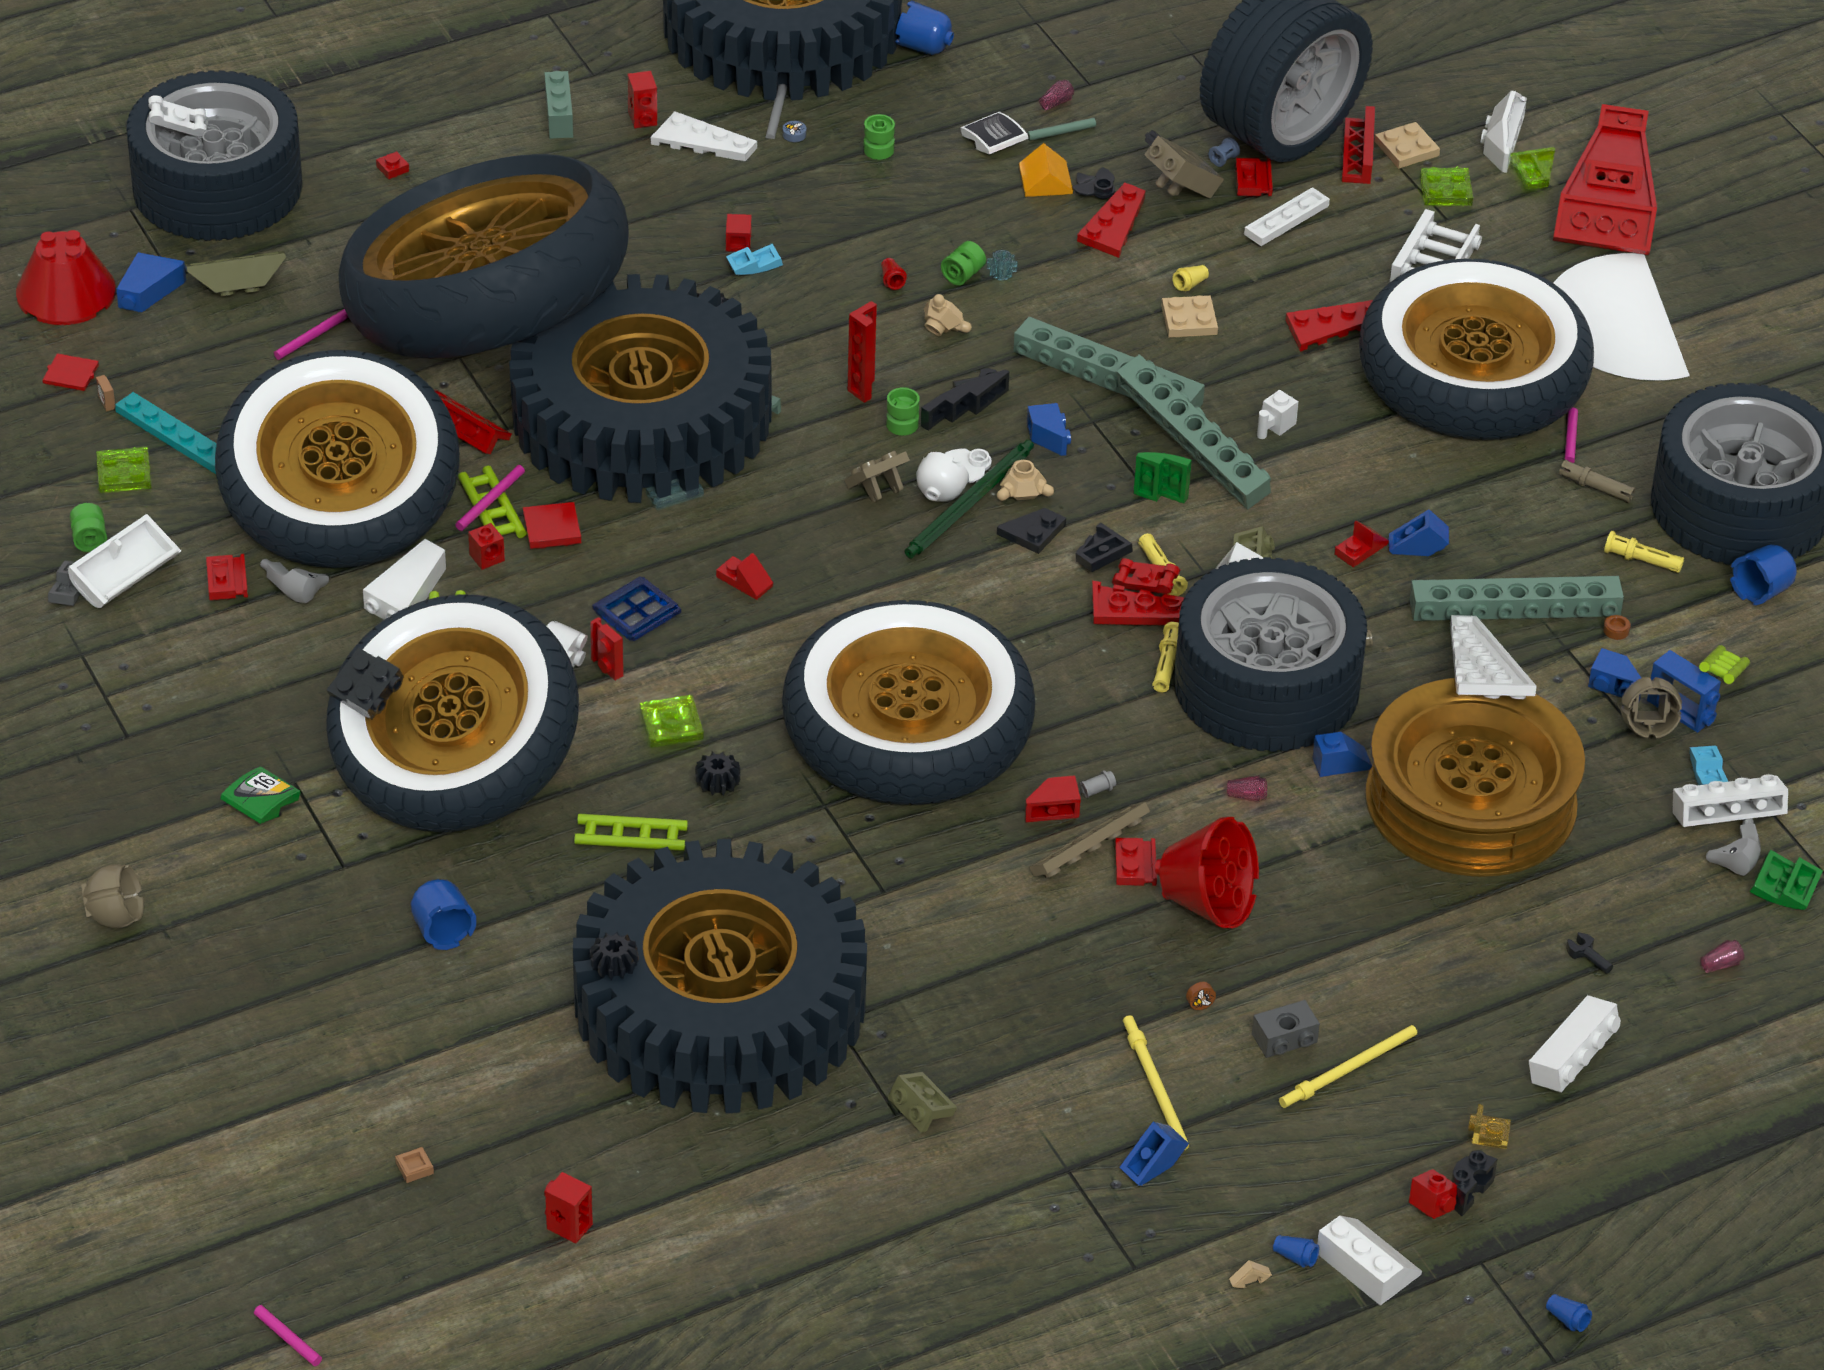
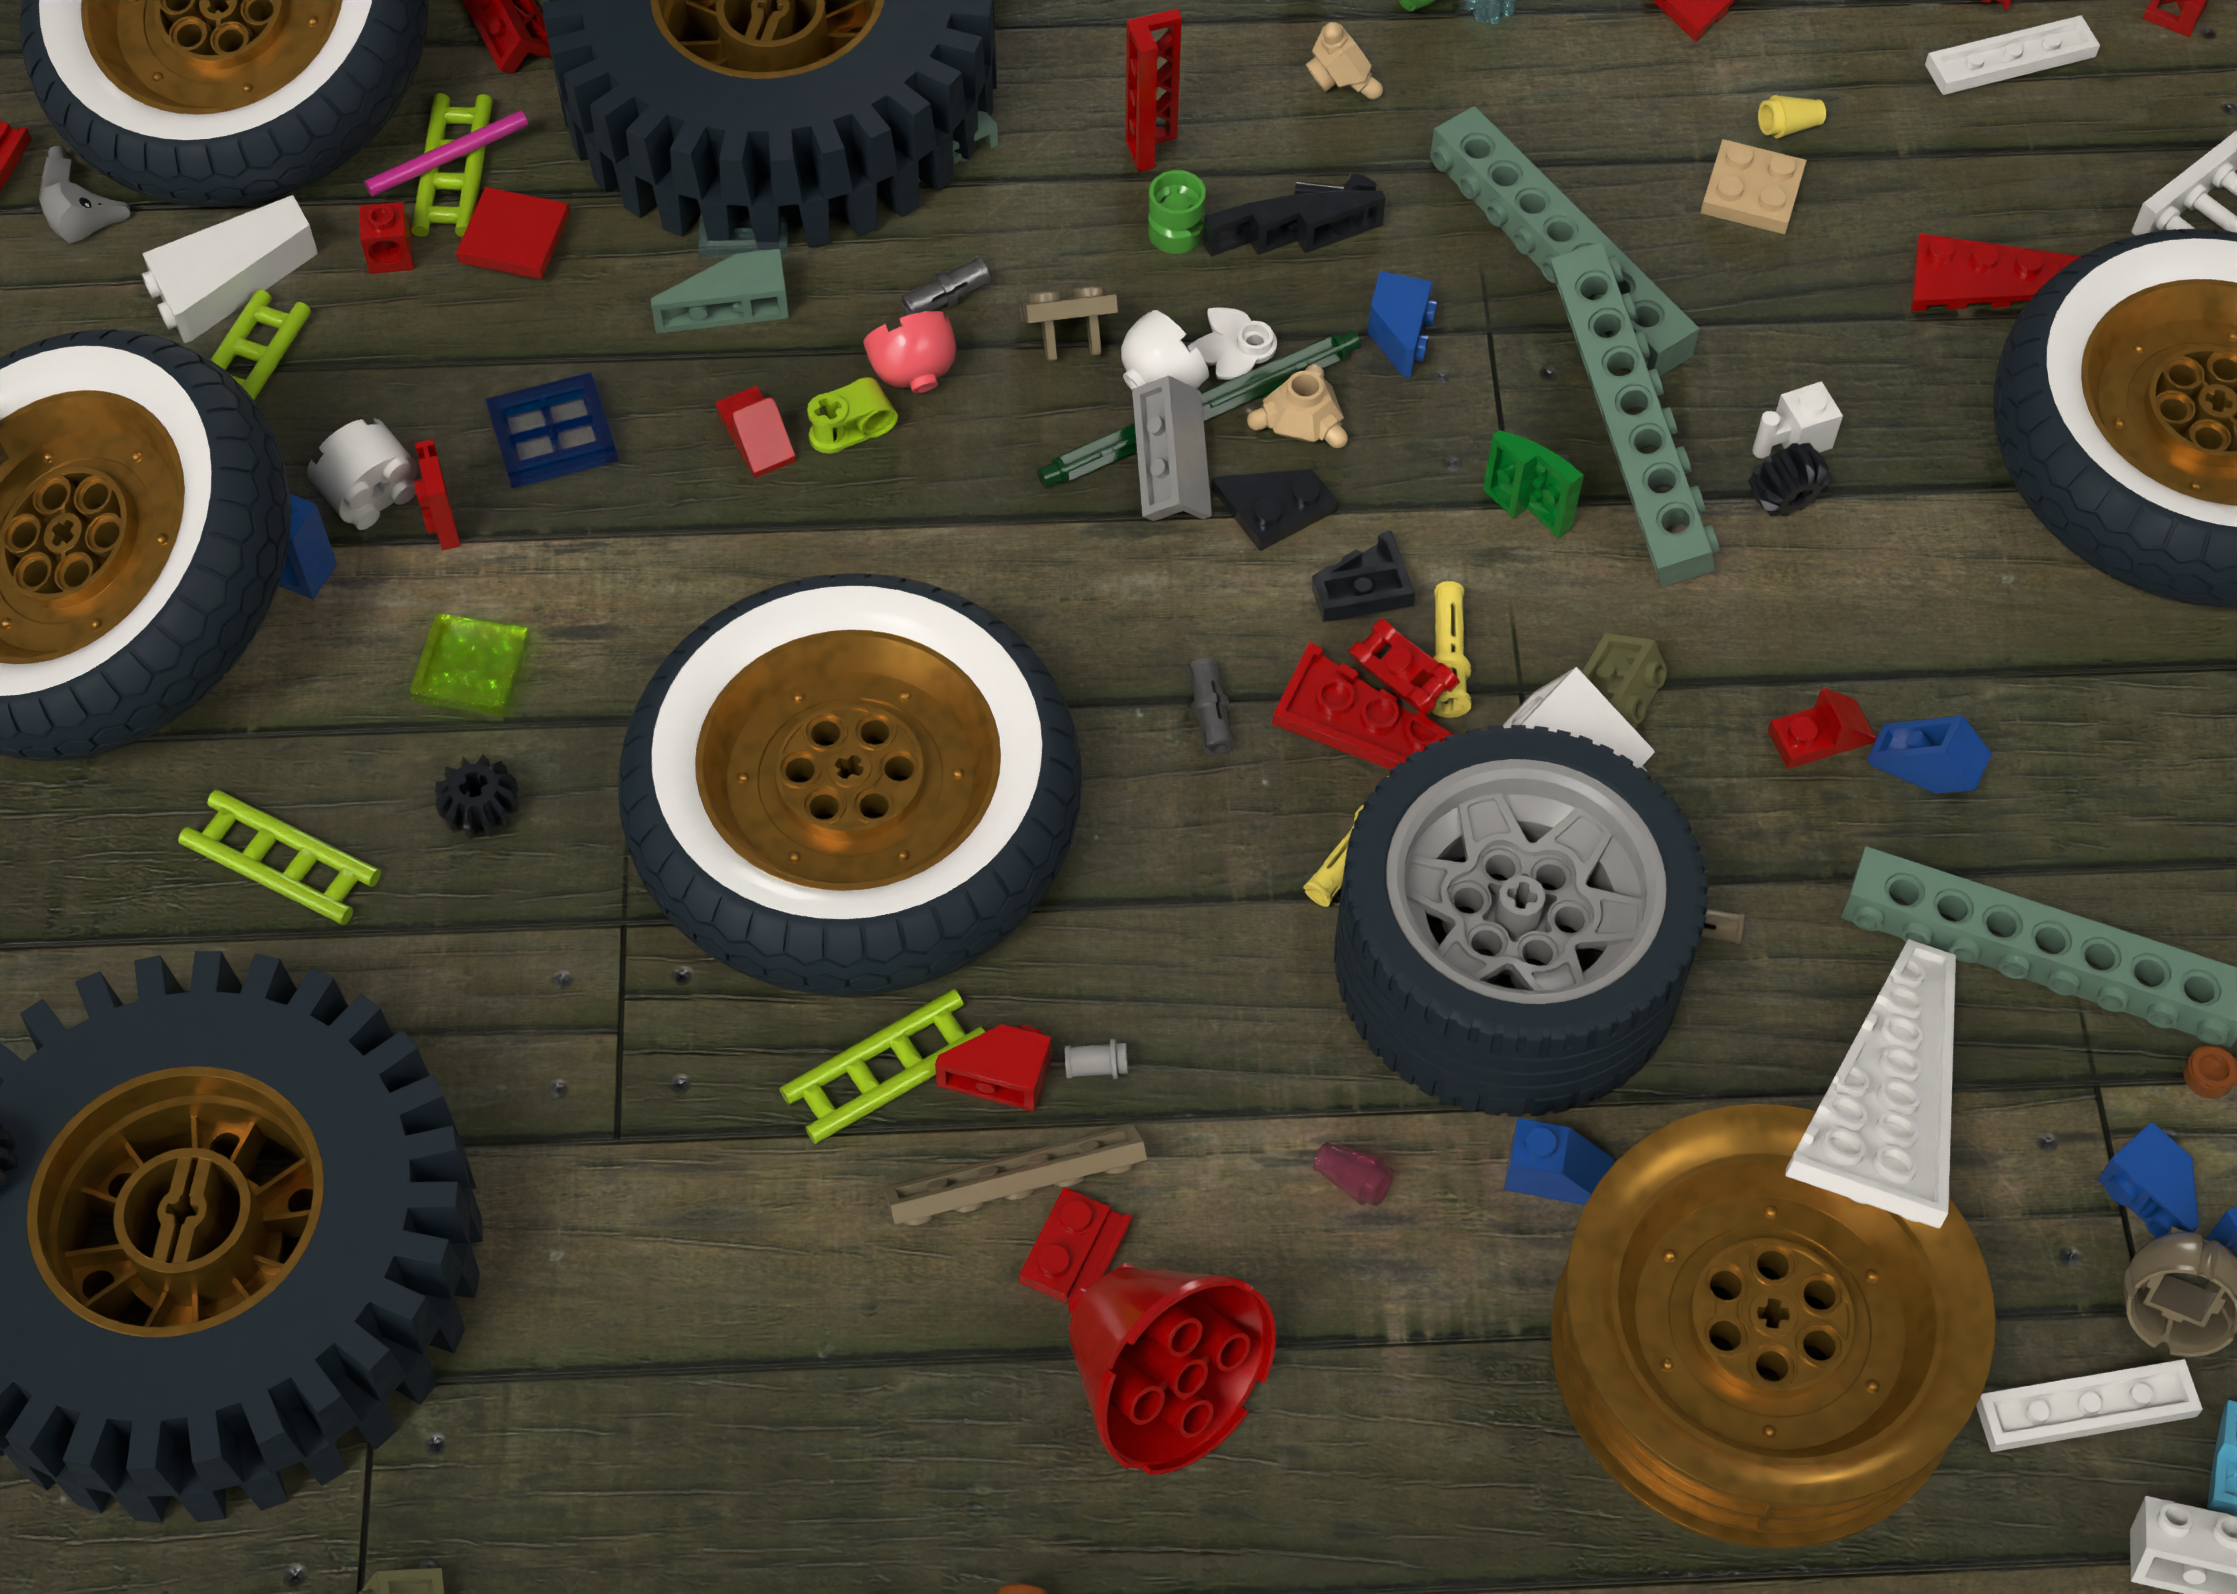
camera: 25 degrees right, 15 degrees up
none -> sand green slope [650,249,789,334]
none -> lime bar [779,989,985,1145]
none -> lime piece [807,377,898,454]
none -> coral cylinder [863,311,957,394]
none -> flat silver pin [900,257,991,315]
none -> light grey panel [1132,375,1212,521]
none -> flat silver pin [1187,658,1234,756]
none -> black gear [1748,443,1832,516]
none -> white plate [1976,1359,2203,1452]

